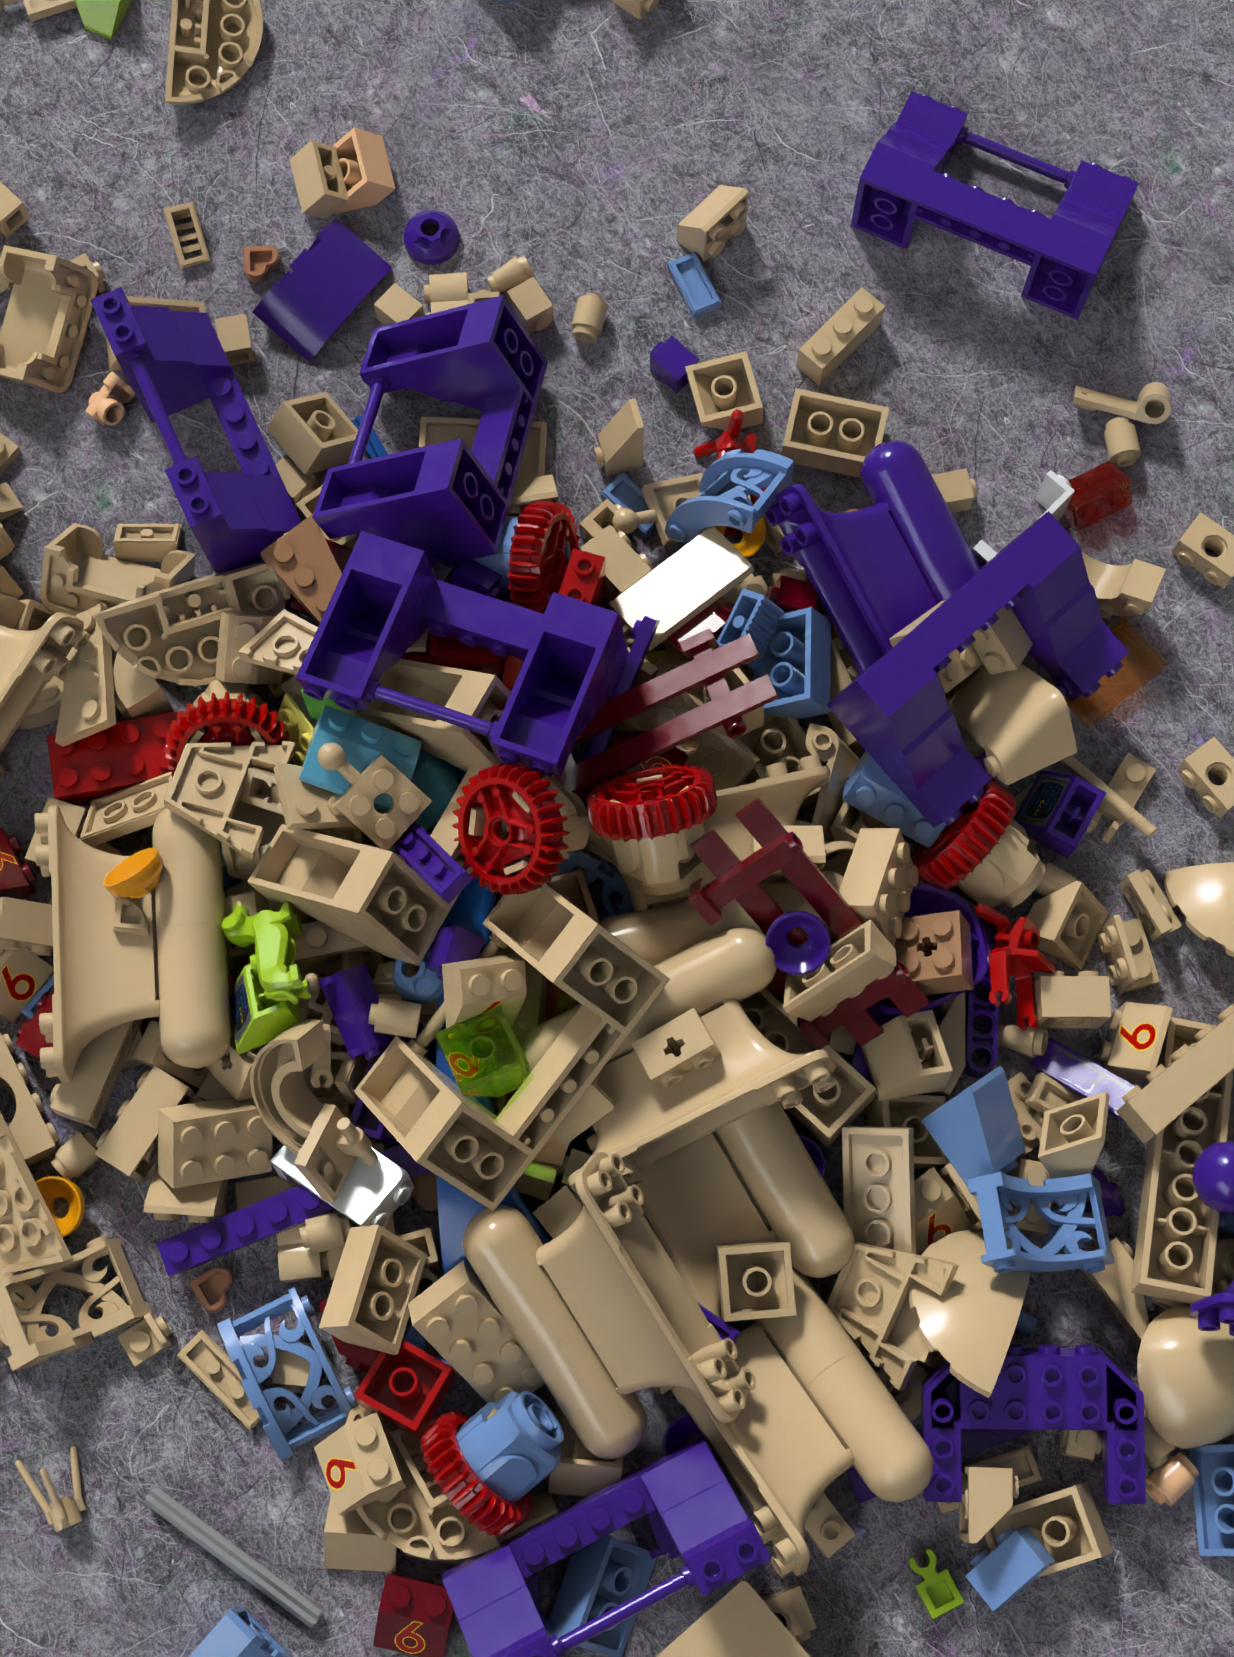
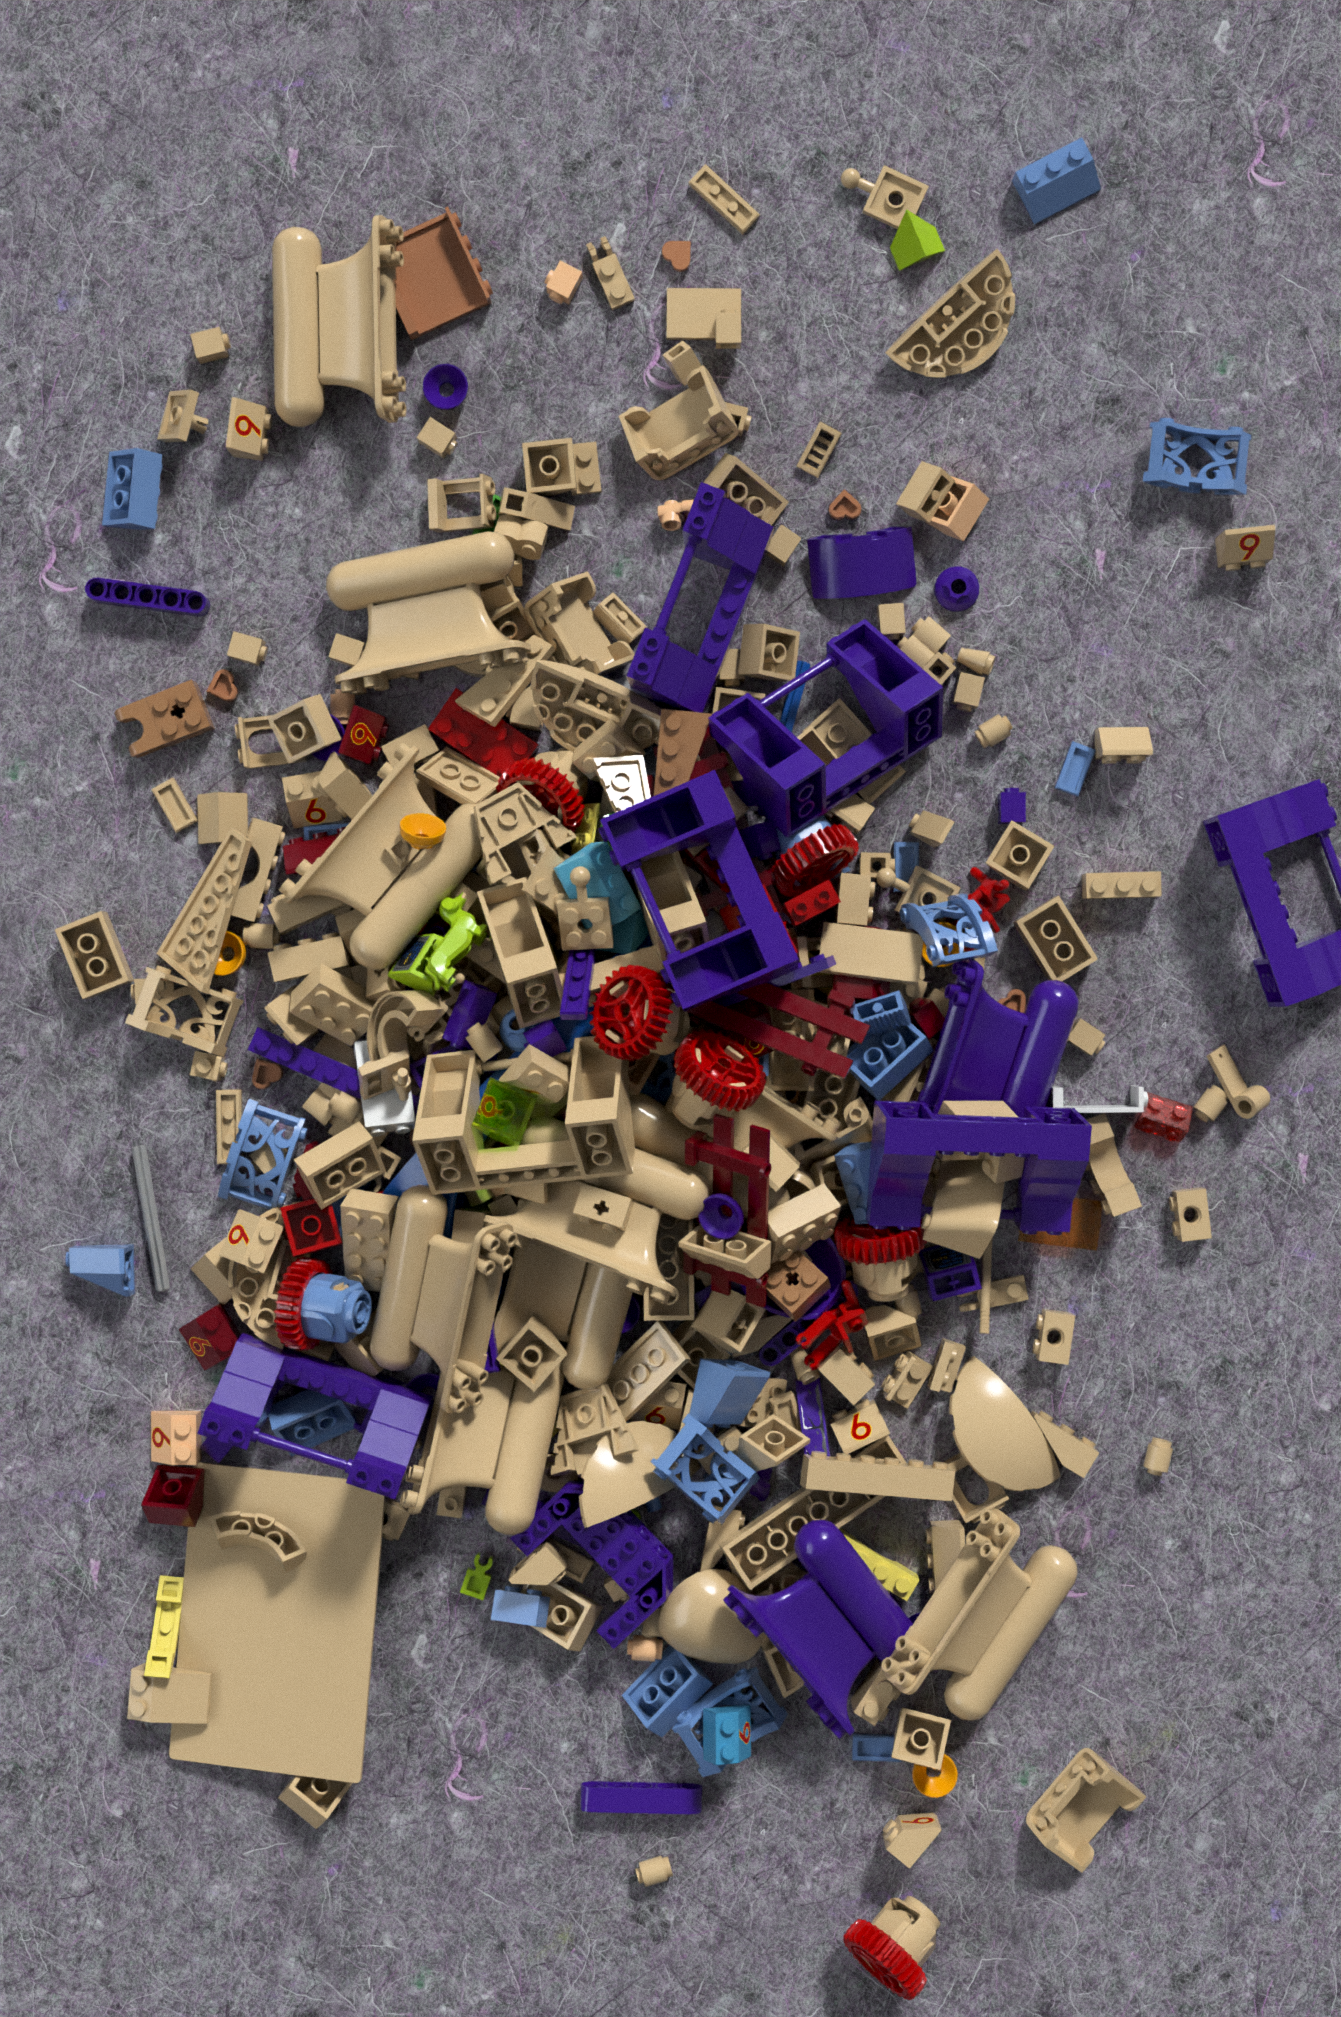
camera: 50 degrees right, 15 degrees up
tan plant [15,1446,86,1532] -> none

